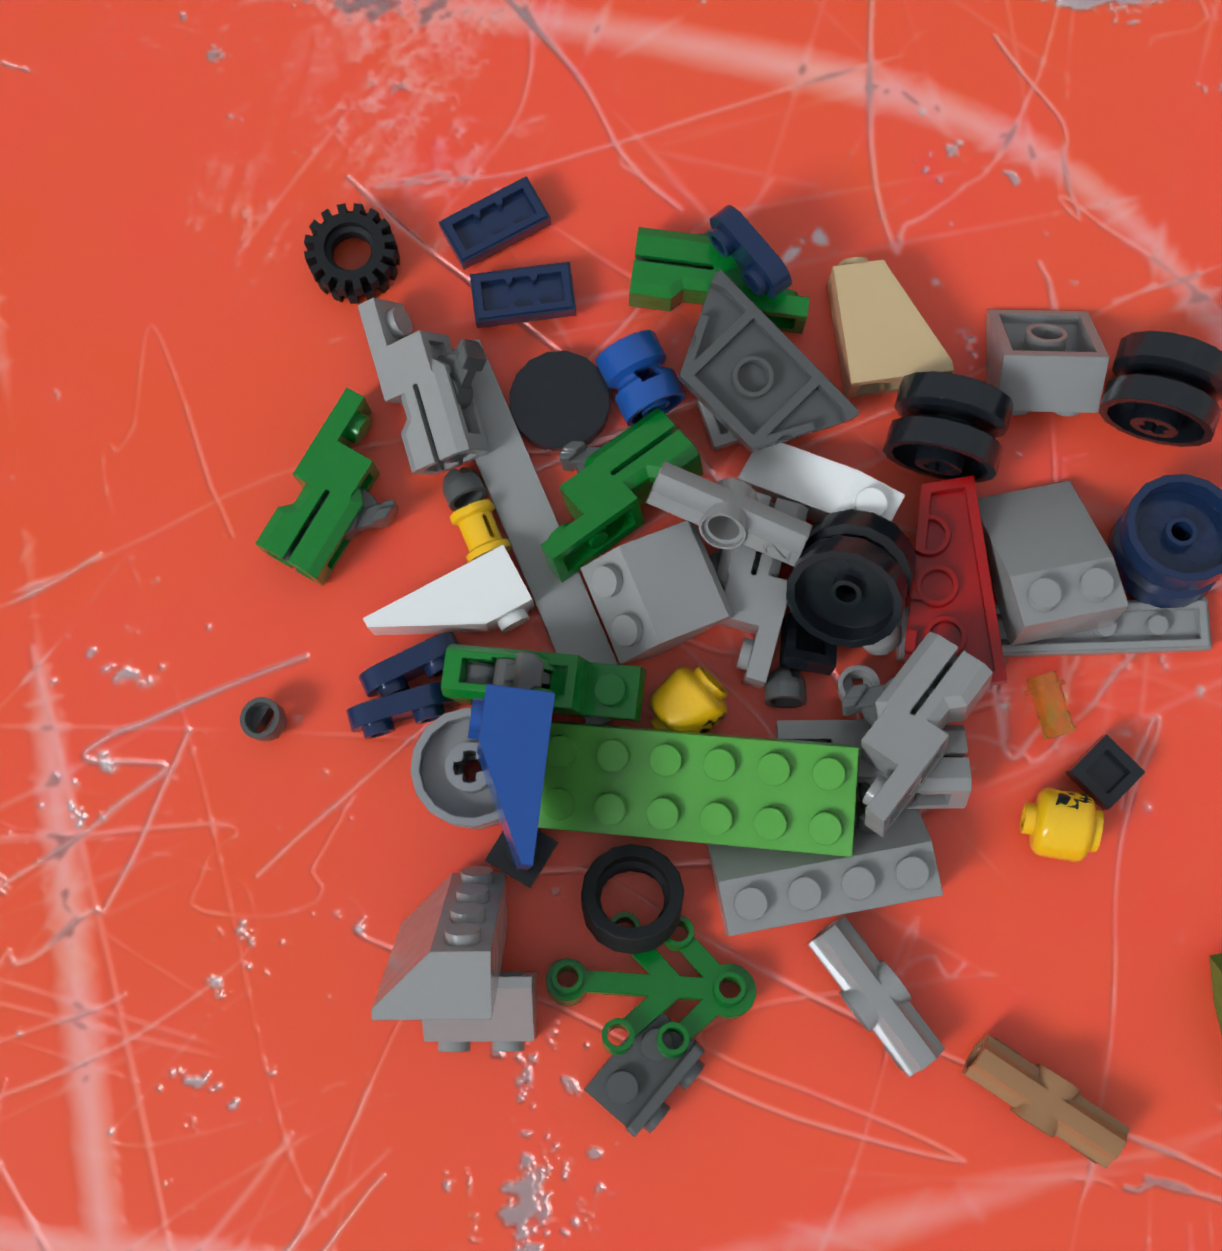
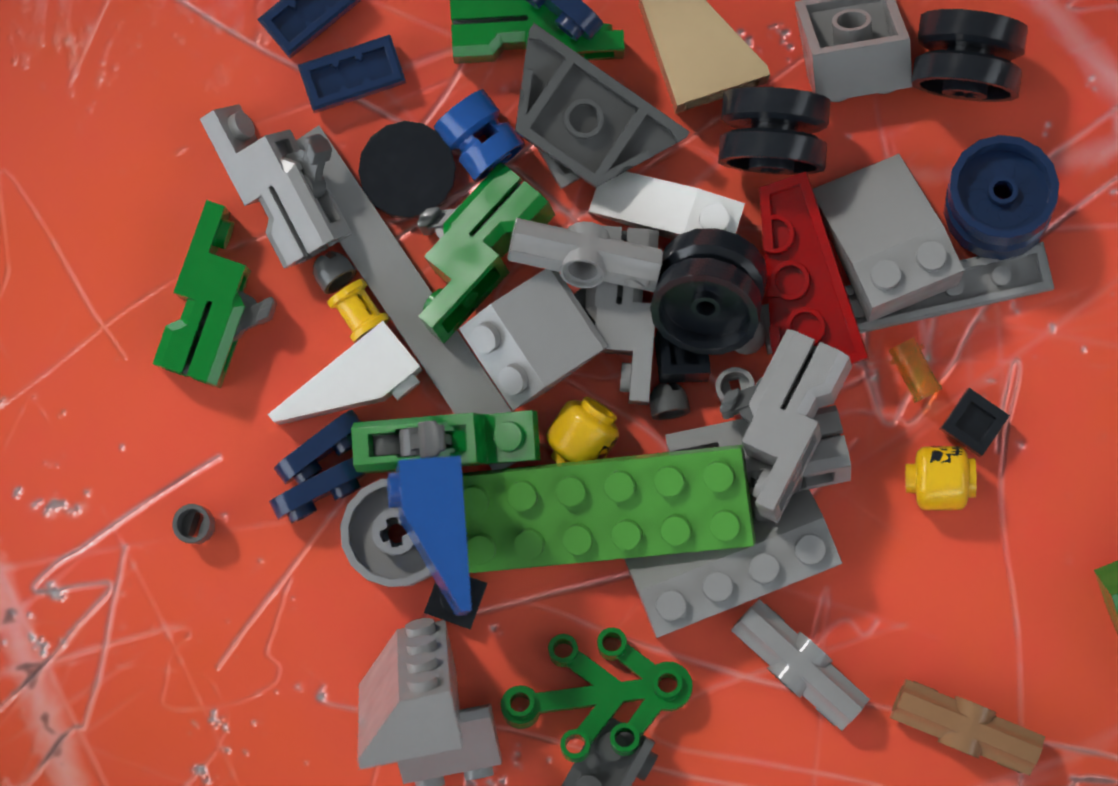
camera: 10 degrees left, 5 degrees up
black tyre [304,203,400,304] -> none
black tyre [581,844,684,954] -> none

